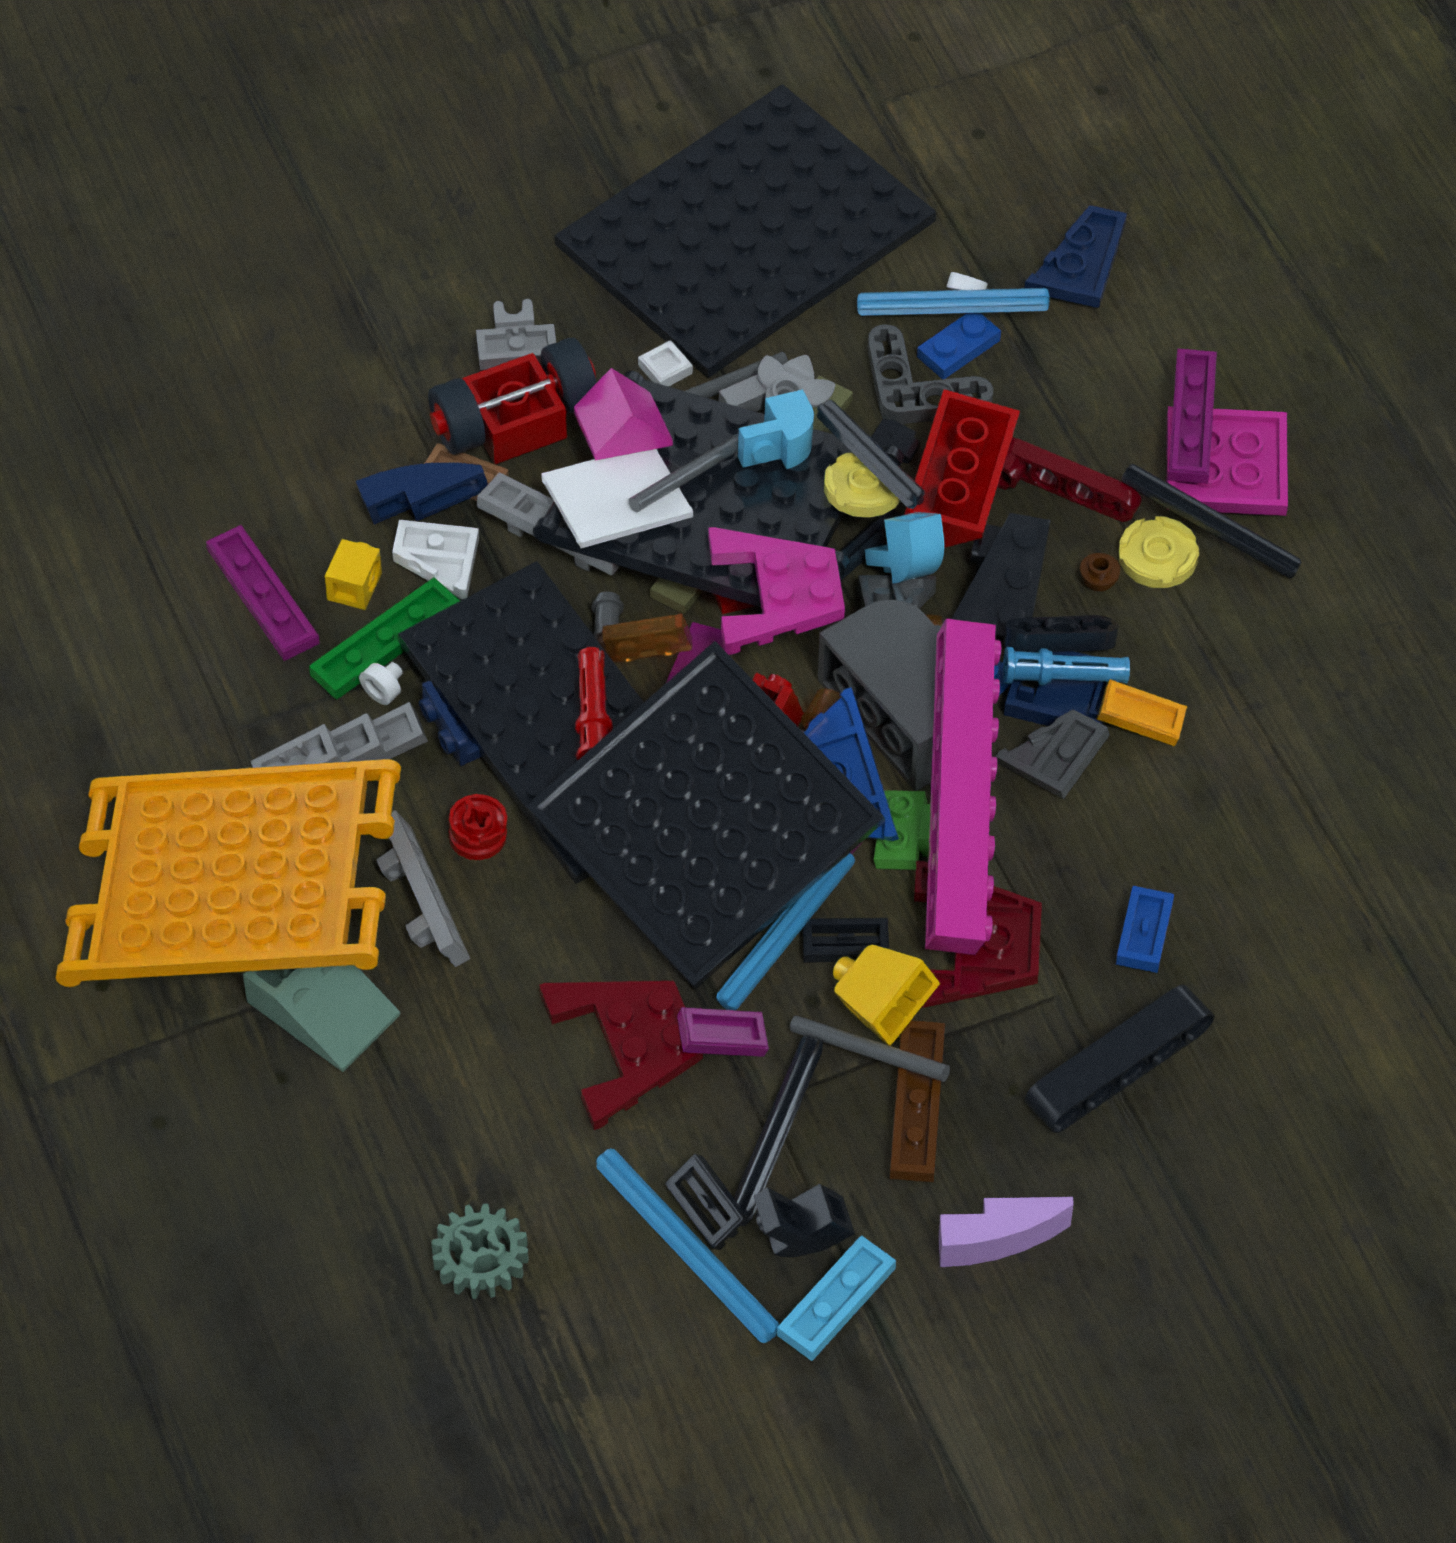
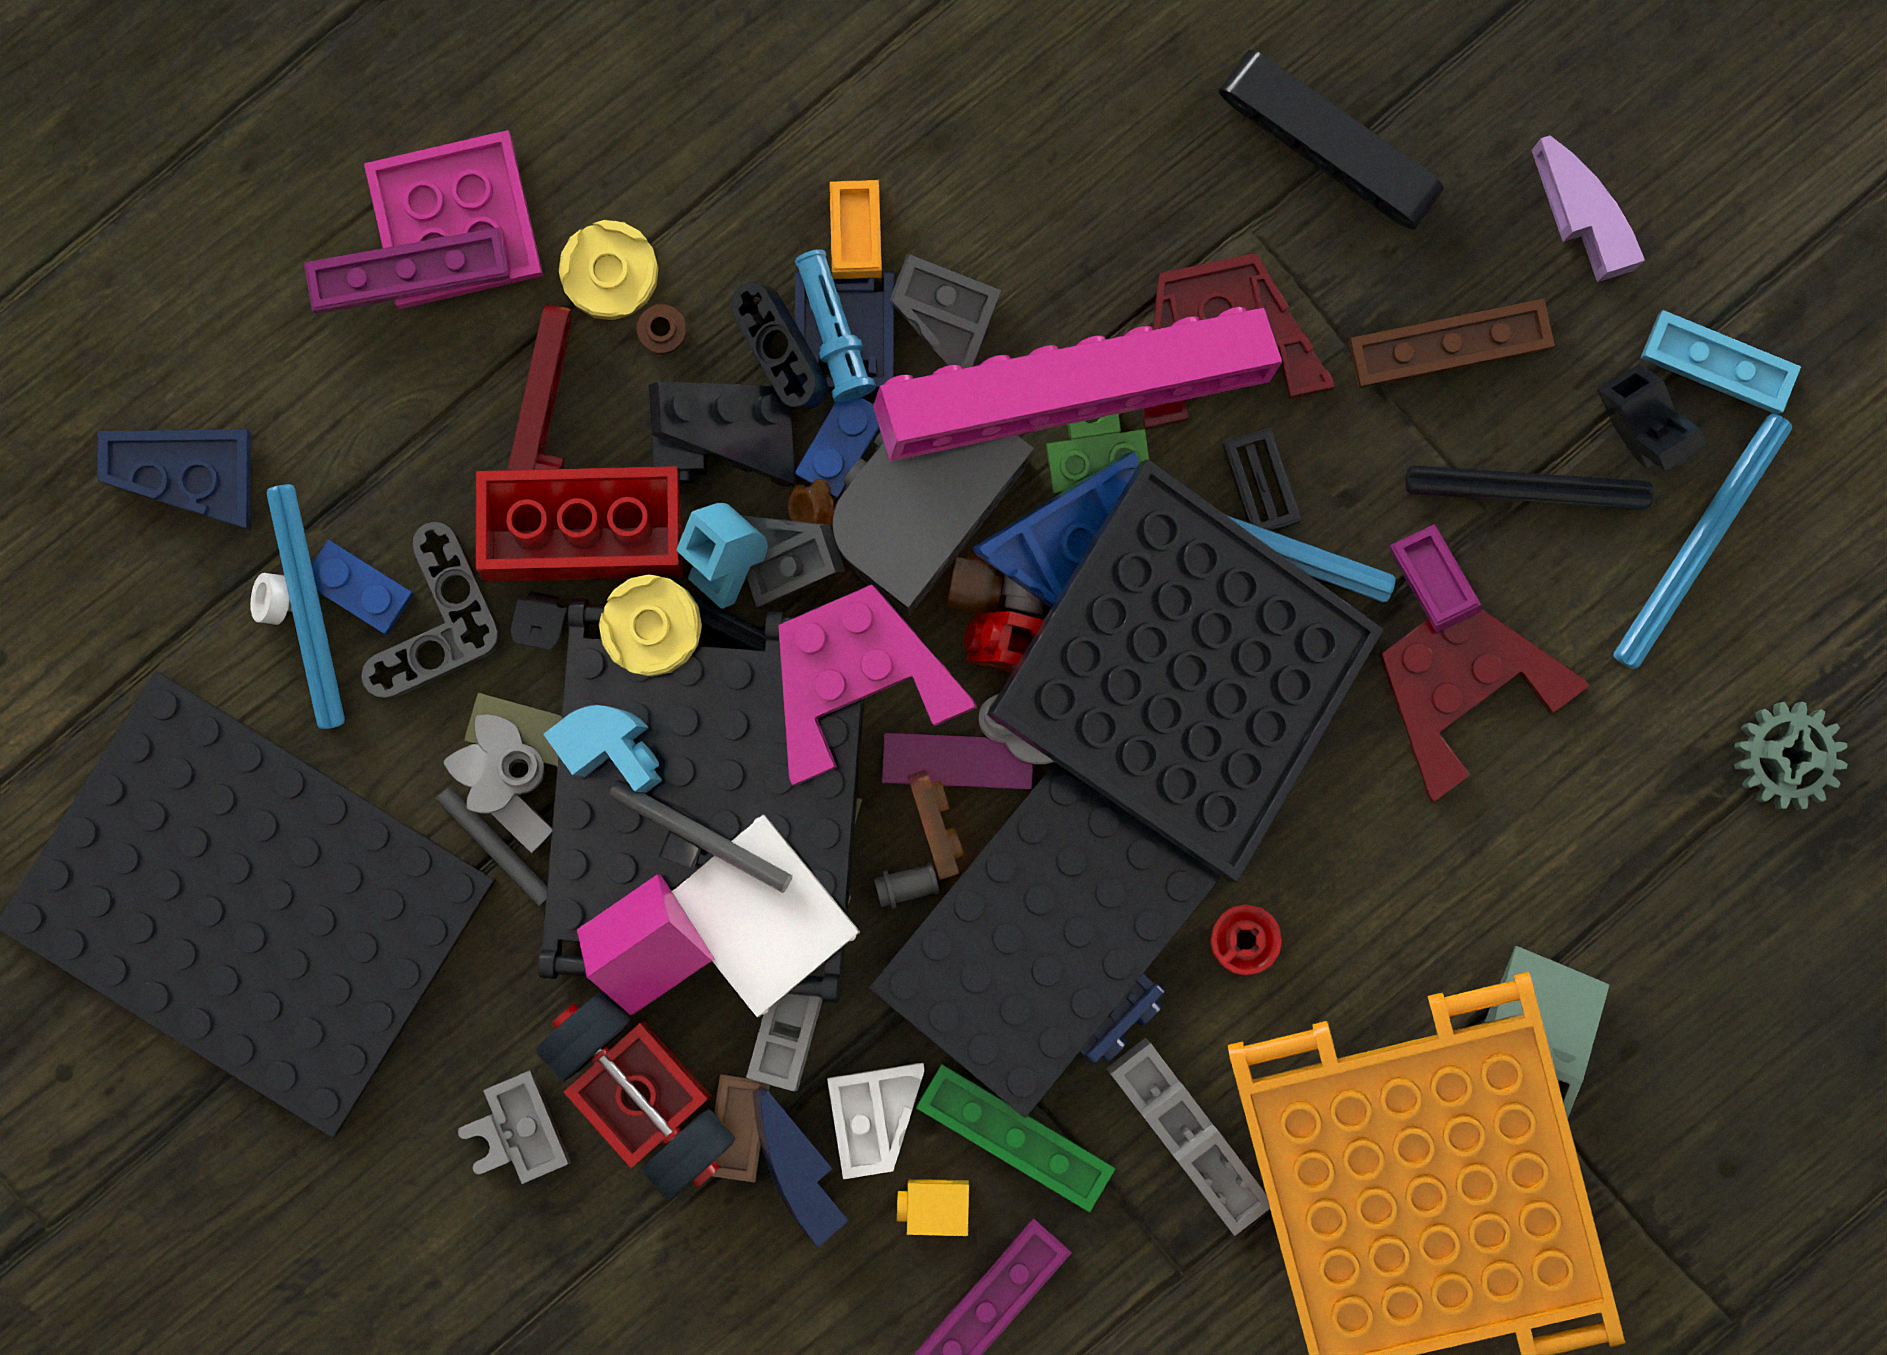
camera: 105 degrees left, 30 degrees up
white tile [359,662,403,705] -> none
light grey hinge [376,810,470,967] -> none
red pin [575,647,613,761] -> none
white tile [638,340,693,386] -> none
black tile [665,1154,751,1250] -> none
dark grey bar [790,1015,950,1082] -> none
black axle [817,400,925,509] -> none
yellow torso [833,944,940,1046] -> none
blue plate [1116,886,1174,973] -> none
black axle [1122,464,1302,578] -> none

